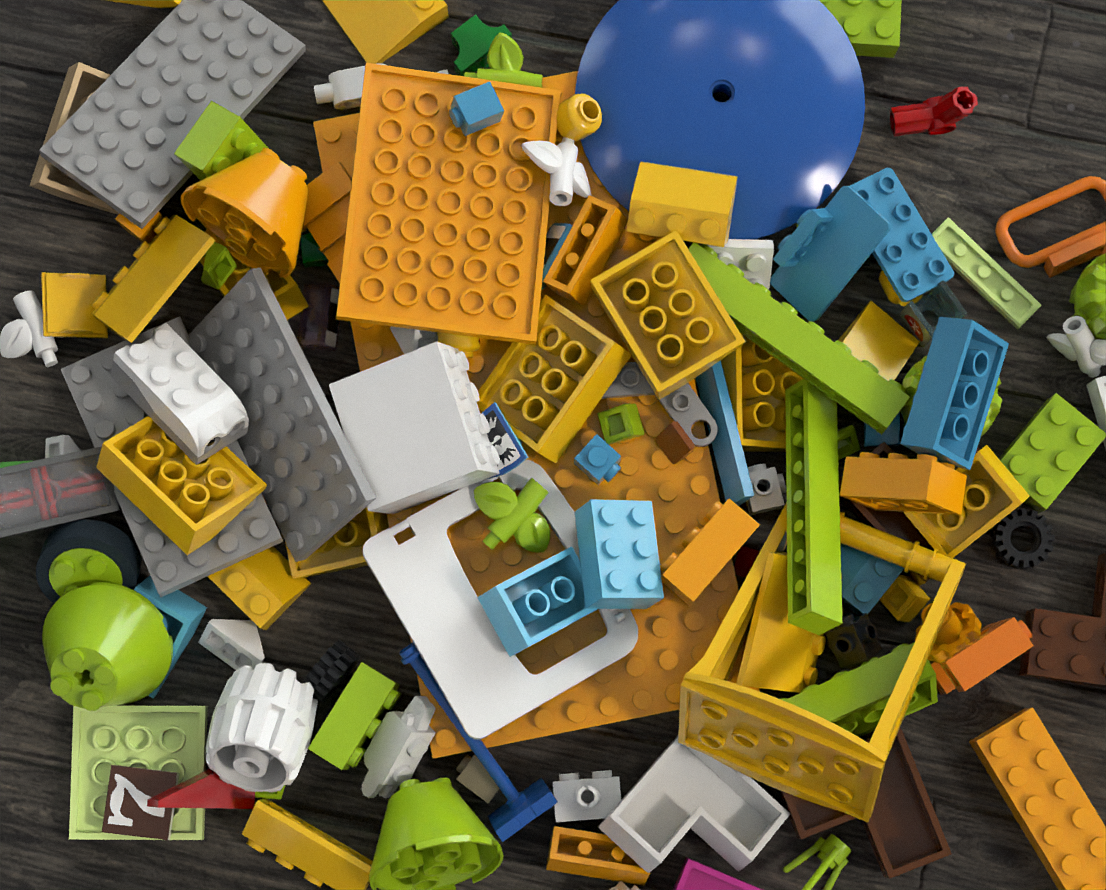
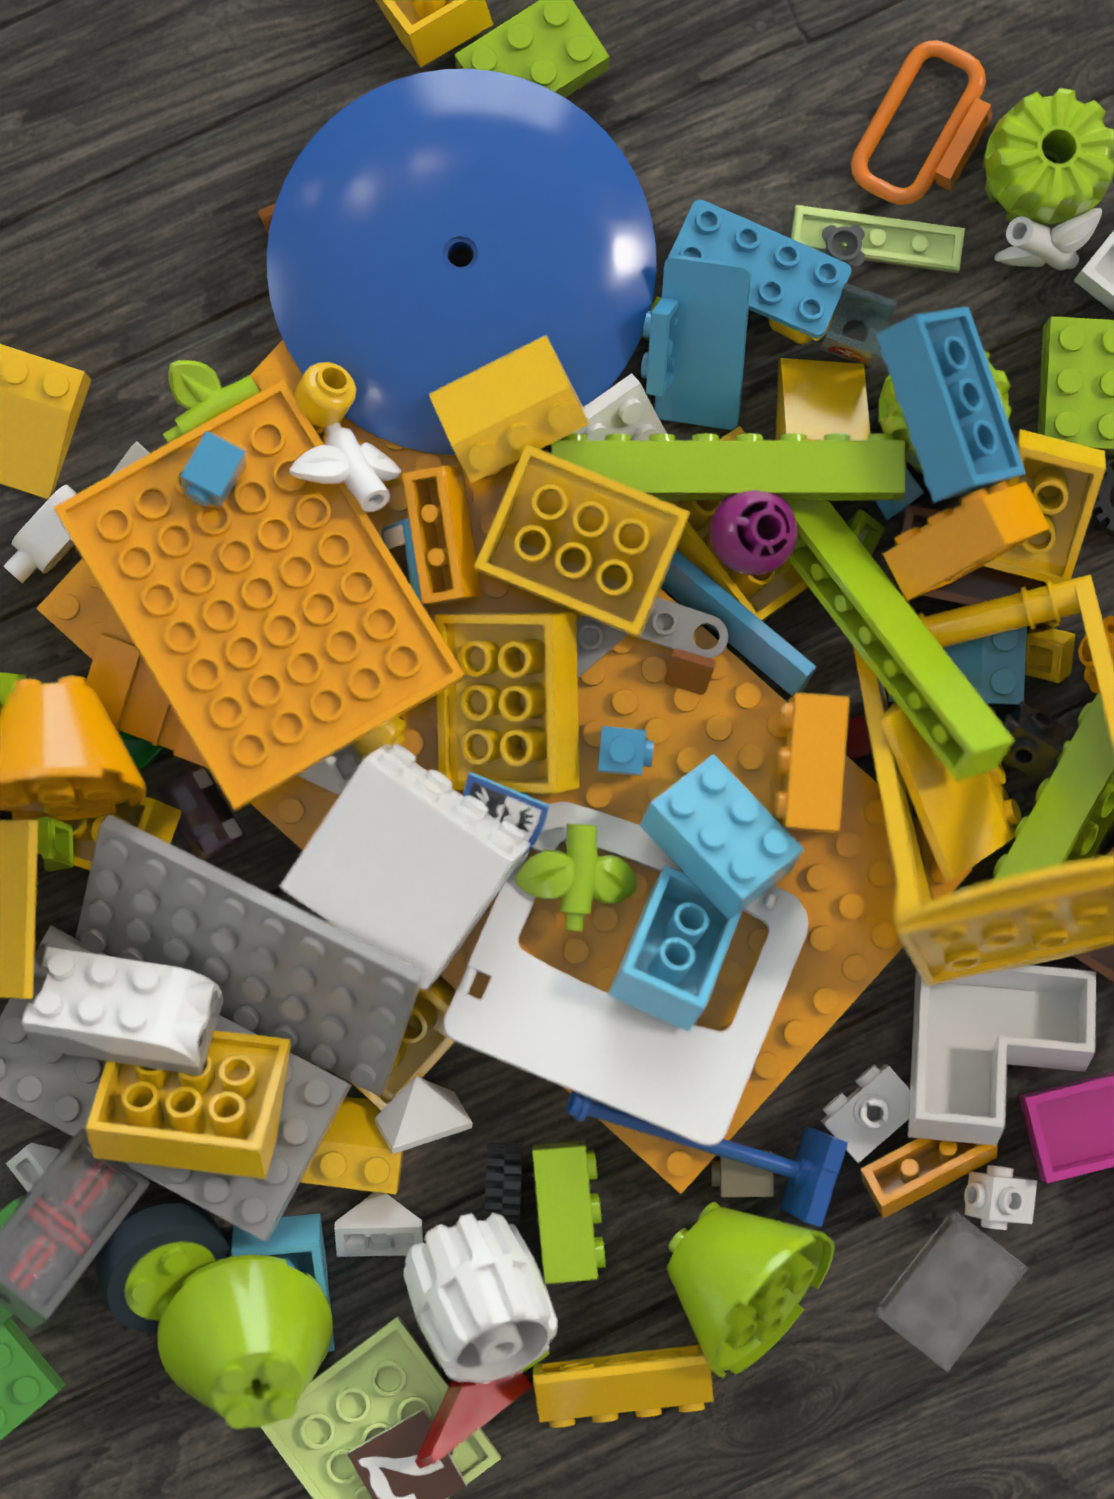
camera: 40 degrees left, 5 degrees up
white hinge [361,696,436,798] -> none
green brick [451,14,512,76] -> none
lime slope [597,404,644,444] -> none
white brick [746,464,786,516] -> none
red piece [889,87,978,137] -> none
none -> white slope [375,1076,472,1154]
none -> magenta brick [710,490,798,575]
none -> dark grey plate [822,225,865,268]

